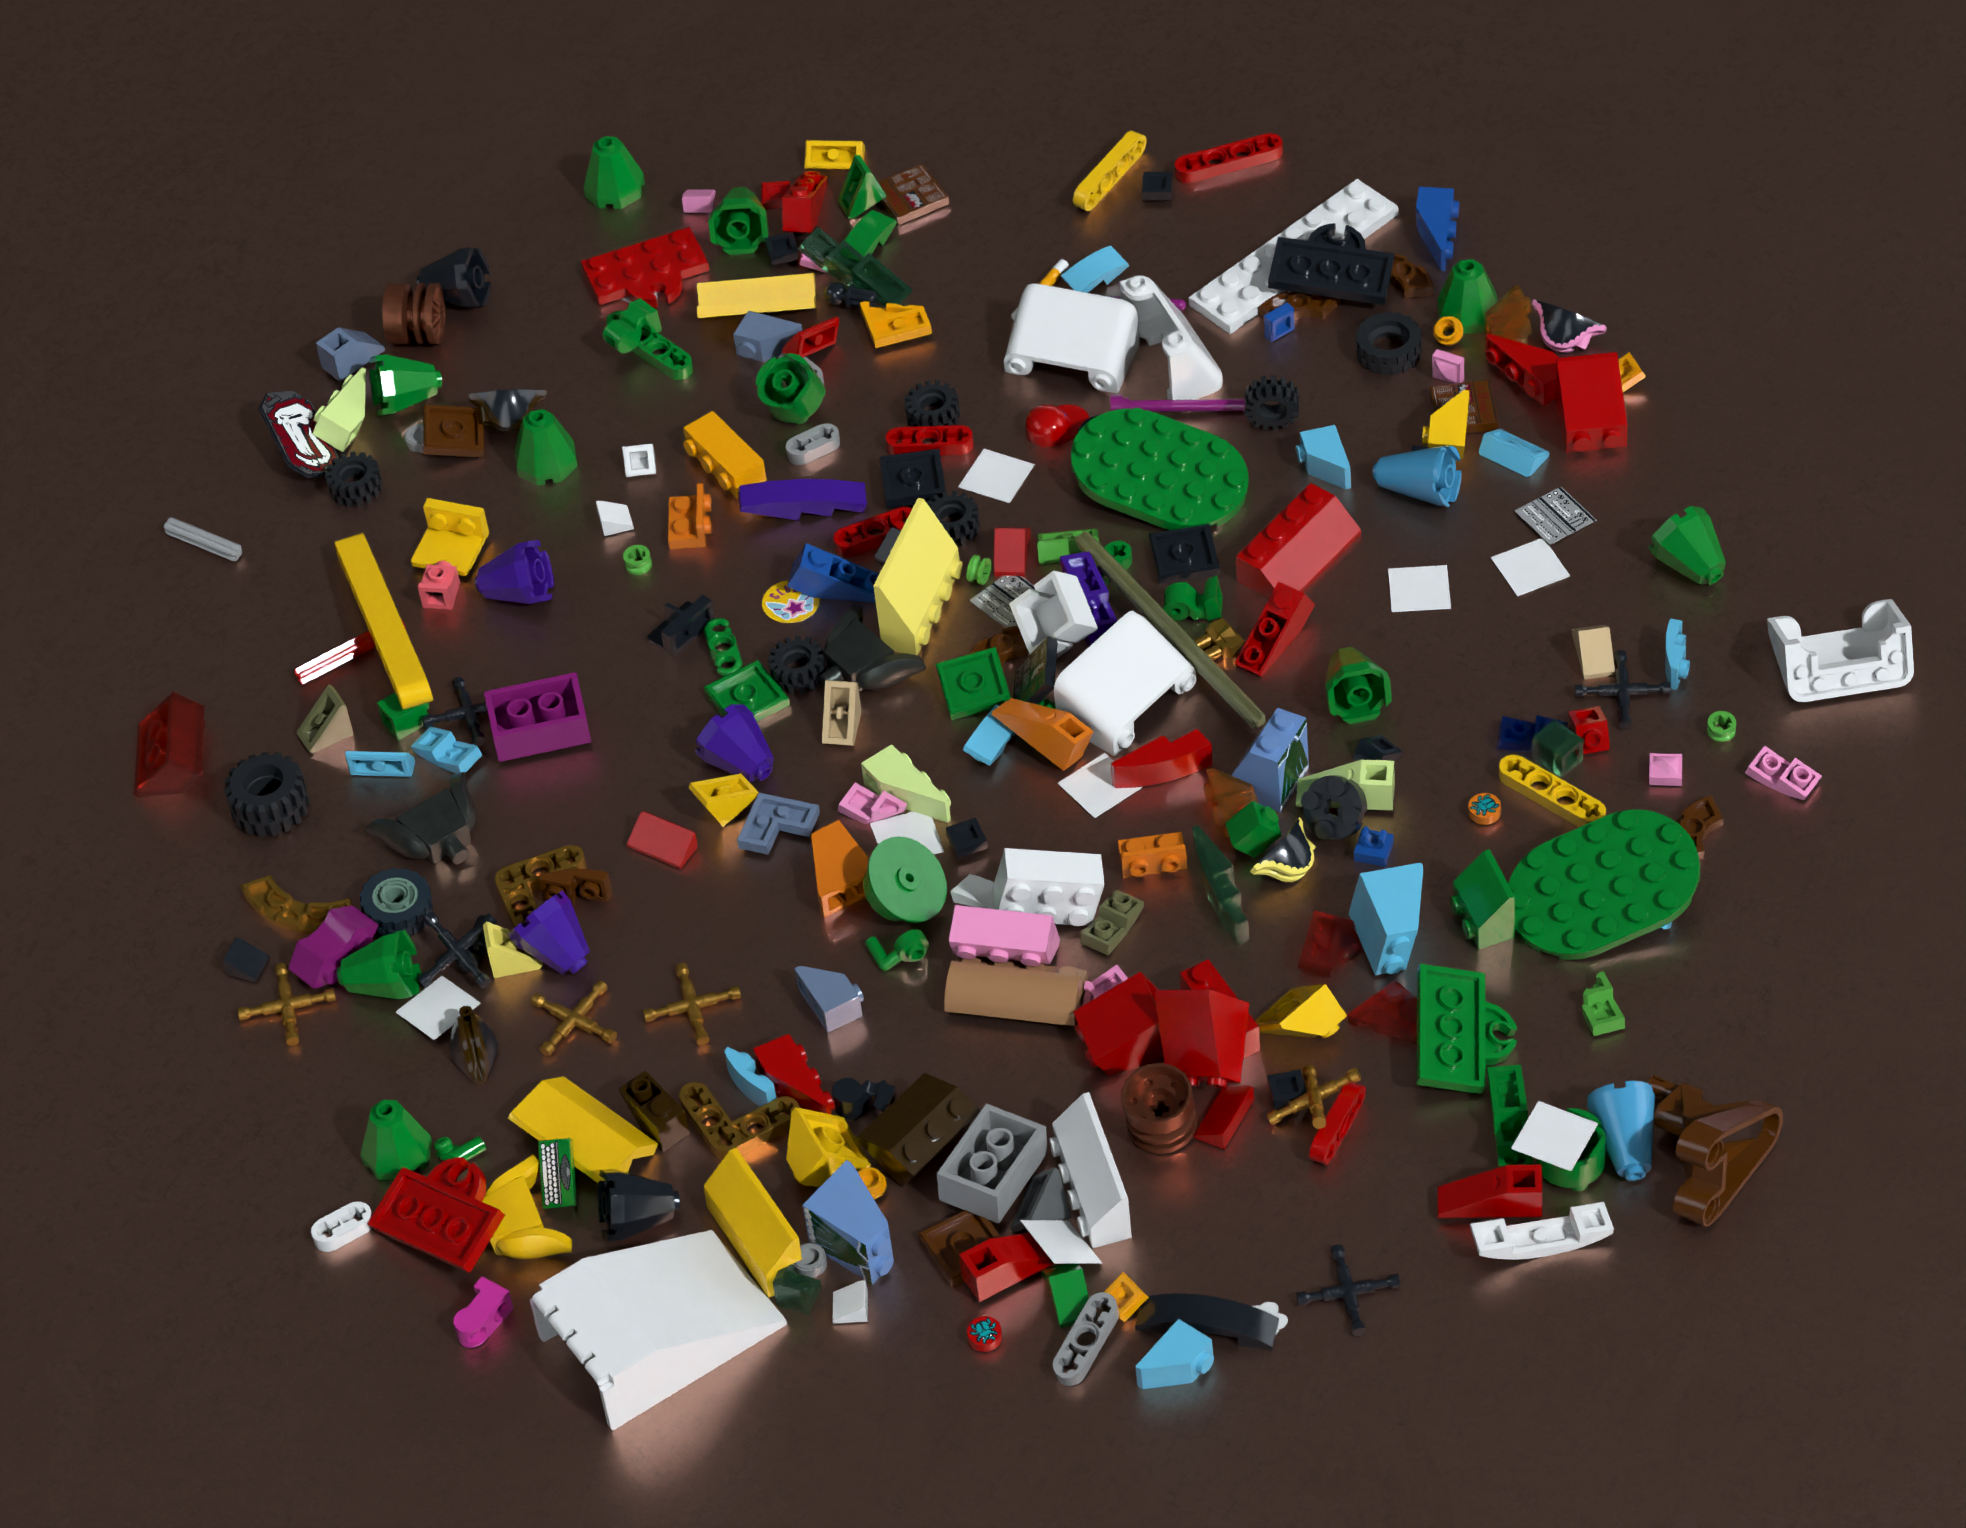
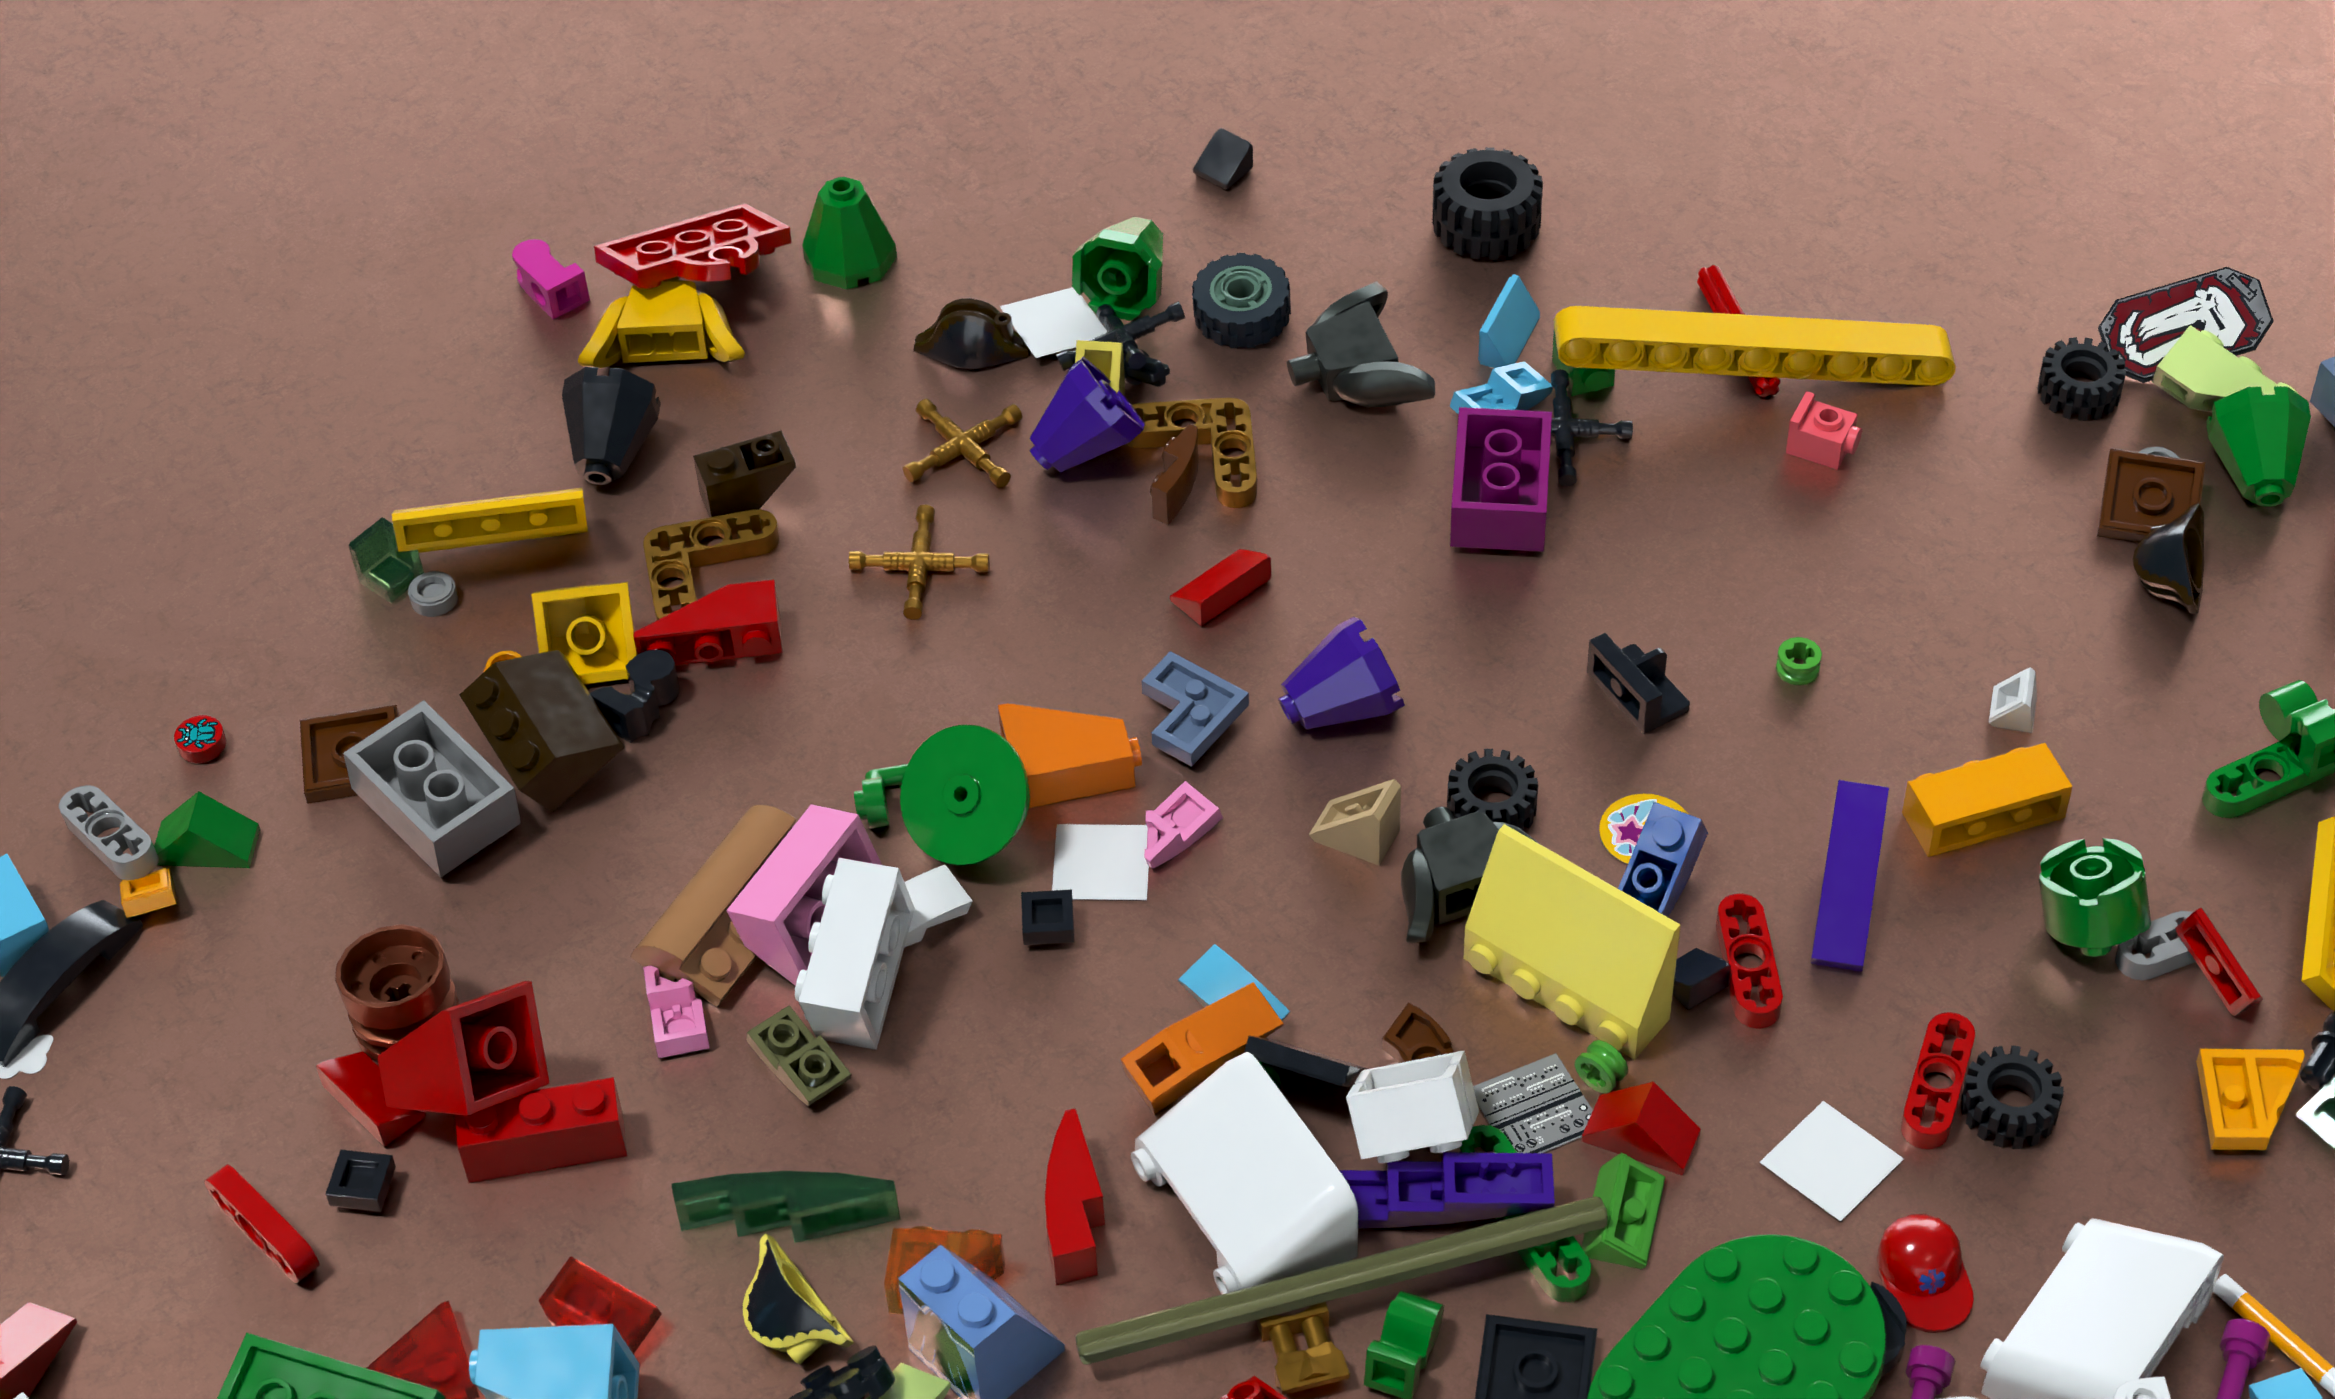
camera: 105 degrees right, 0 degrees up
clear red slope [134,691,206,798] -> none
light grey axle [164,517,243,561] -> none
pearl gold piece [237,963,336,1046] -> none
pearl gold tile [240,874,353,934] -> none
magenta brick [288,905,378,989] -> none
olive slope [296,685,354,753] -> none
white beam [311,1201,372,1252] -> none
yellow bracket [411,498,489,576] -> none
green arm [434,1136,486,1161] -> none
dark purple cone [475,540,554,604] -> none
yellow slope [508,1076,658,1183] -> none
green cone [515,409,578,486] -> none
white windscreen [529,1230,787,1430] -> none
slope [538,1138,577,1209] -> none
white slope [596,501,634,536] -> none
orange bracket [668,483,712,549] -> none
yellow slope [689,773,759,827] -> none
green piece [704,618,743,676] -> none
green tile [704,660,790,722] -> none
medium azure slope [724,1047,777,1107] -> none
sand blue slope [733,311,802,362] -> none
light grey beam [786,424,840,465] -> none
sand blue slope [794,966,864,1033] -> none
medium blue slope [802,1160,894,1285] -> none
white slope [833,1280,868,1324] -> none
yellowish green slope [861,744,951,823] -> none
black plate [880,449,946,508] -> none
black tyre [927,491,980,546] -> none
green tile [935,647,1011,720] -> none
red slope [959,1233,1055,1302] -> none
dark grey slope [1010,1167,1072,1232] -> none
white sticker [1020,1220,1102,1263] -> none
white slope [1049,1092,1132,1249] -> none
white sticker [1058,753,1143,818] -> none
red slope [1073,971,1164,1076] -> none
orange bracket [1118,832,1188,878] -> none
green brick [1225,800,1282,858] -> none
yellow slope [1255,984,1347,1038] -> none
pearl gold piece [1267,1065,1362,1129] -> none

